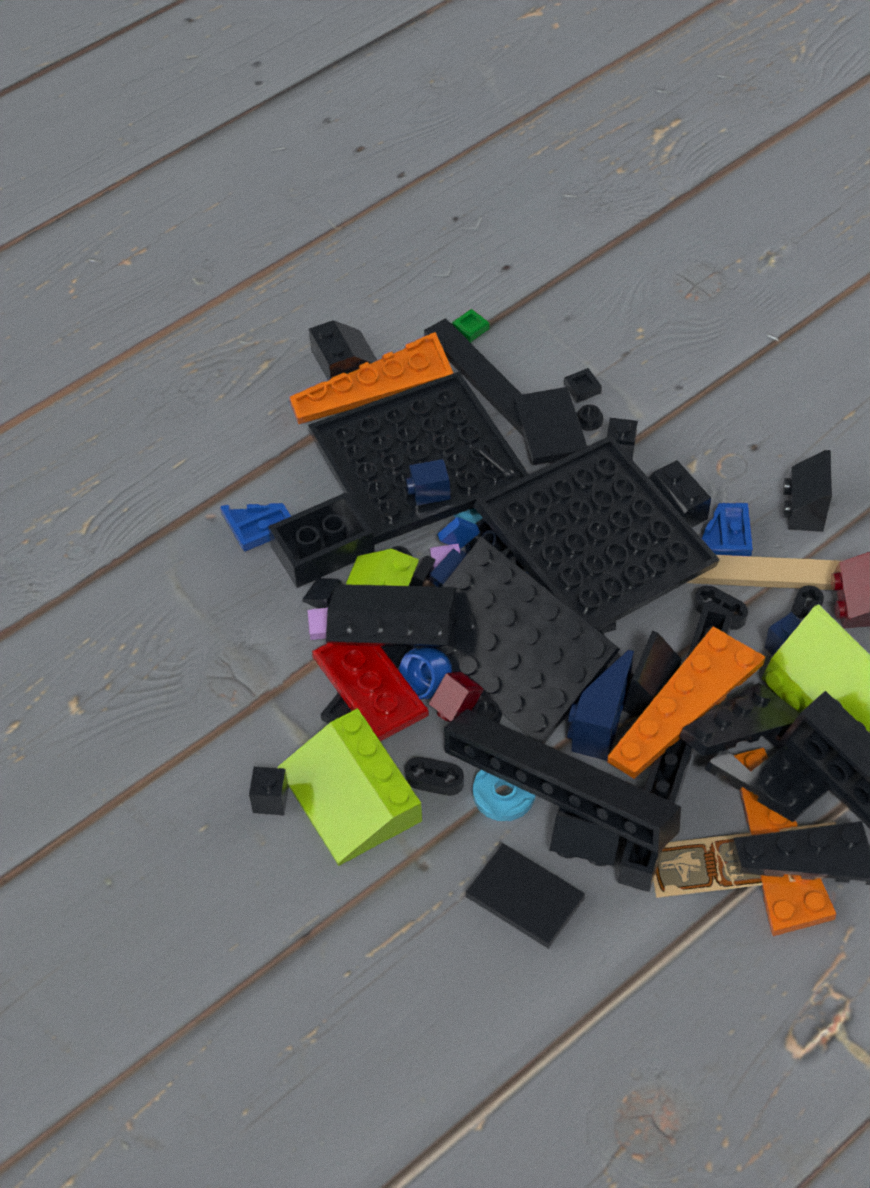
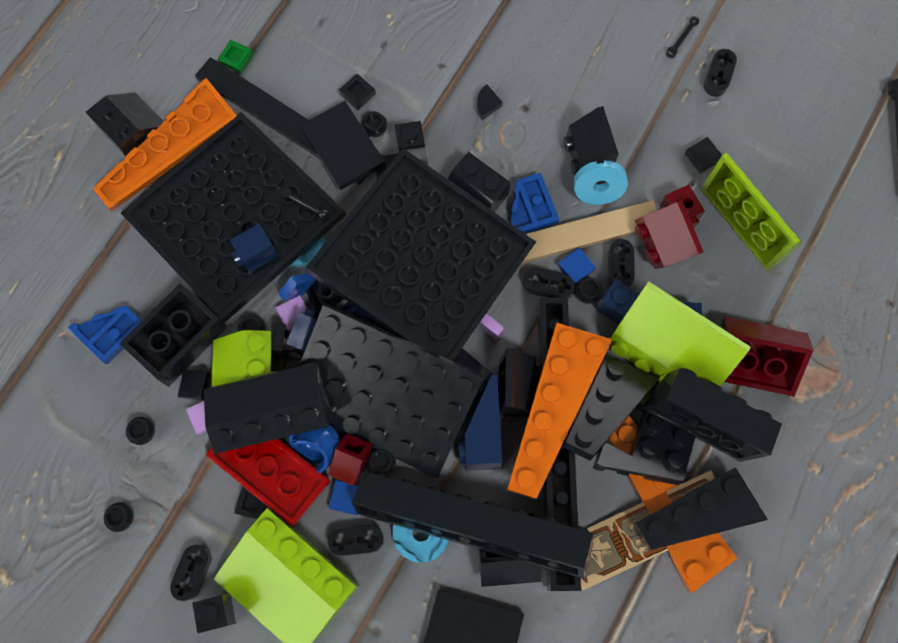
camera: 20 degrees left, 20 degrees up
none -> black plate [104,502,134,532]
none -> black plate [126,417,155,445]
none -> black beam [170,545,212,601]
none -> blue tile [329,480,359,516]
none -> black tile [477,84,503,120]
none -> lavender tile [477,313,504,342]
none -> blue tile [558,248,596,285]
none -> medium azure tile [574,160,628,205]
none -> black plate [575,277,603,304]

